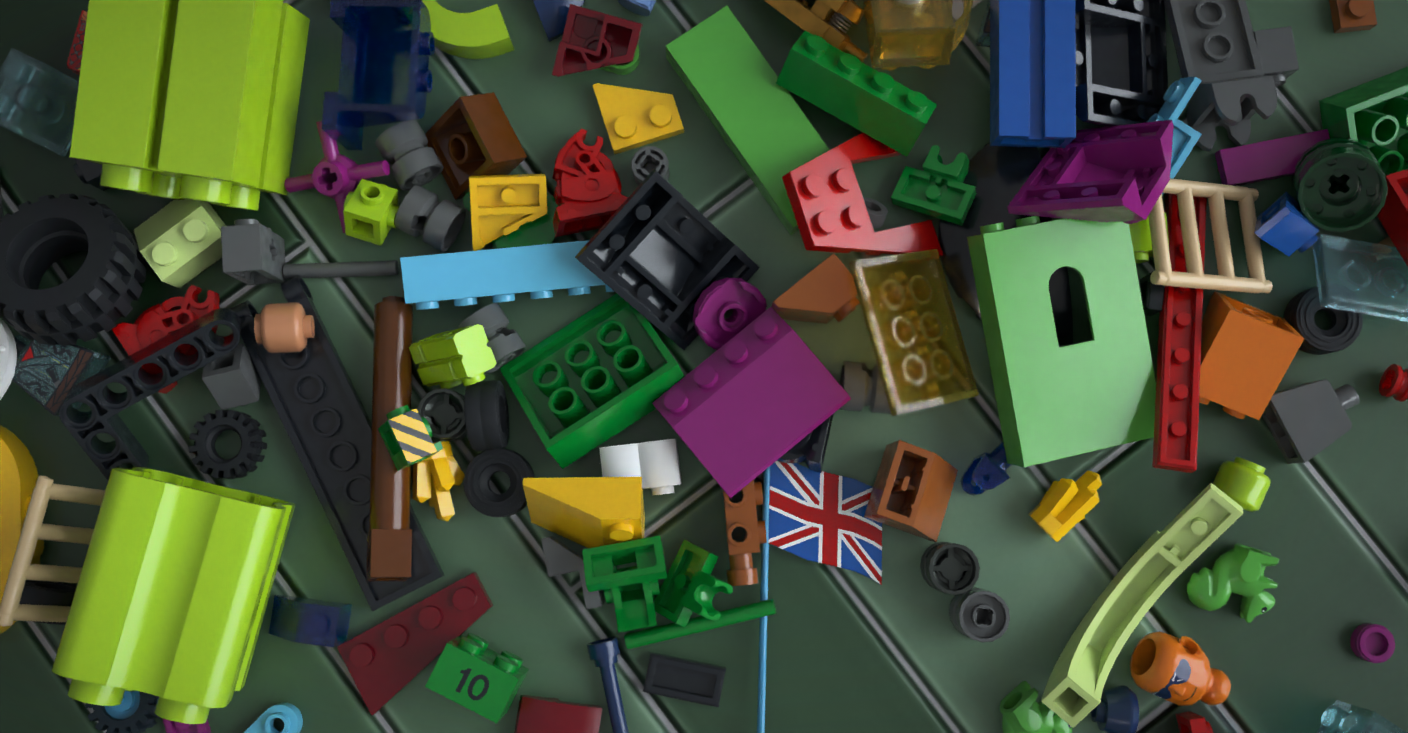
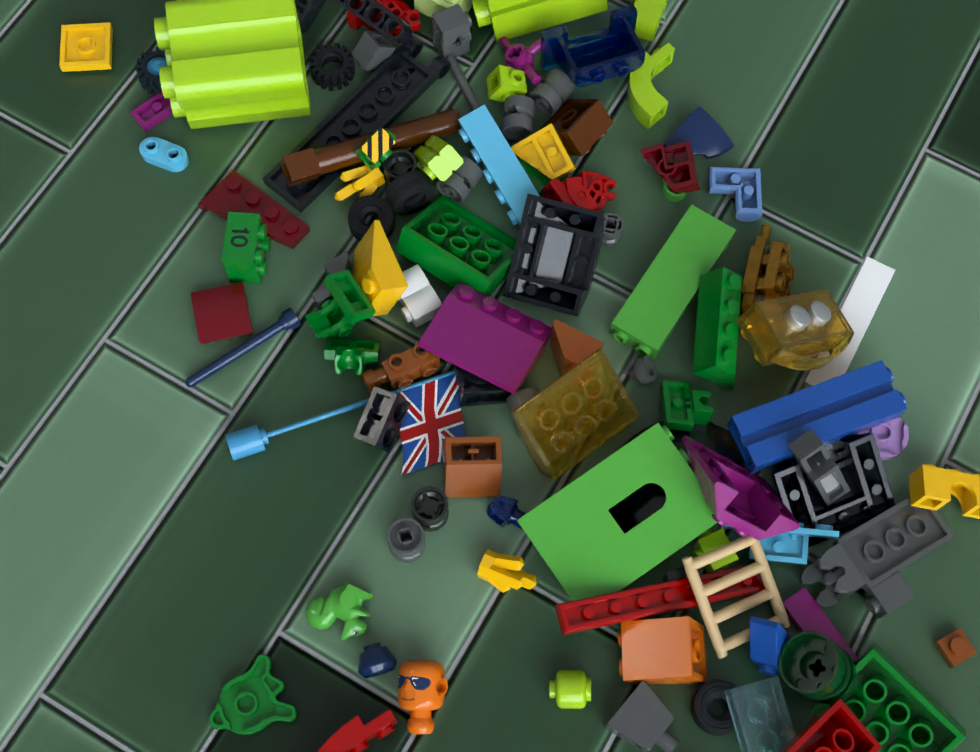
camera: 65 degrees right, 15 degrees down
nougat head [254,302,315,354] -> none
slope [269,595,352,647] -> none
yellow wing [592,83,684,155] -> none
green bar [624,598,777,650] -> none
black tile [643,652,726,707] -> none
magenta plate [693,278,767,350] -> none
wing [782,133,943,260] -> none
yellowish green arch [1041,483,1243,728] -> none
bright green animal [1187,543,1280,623] -> none
none -> black brick [353,386,411,453]
none -> dark grey slope [787,429,850,506]

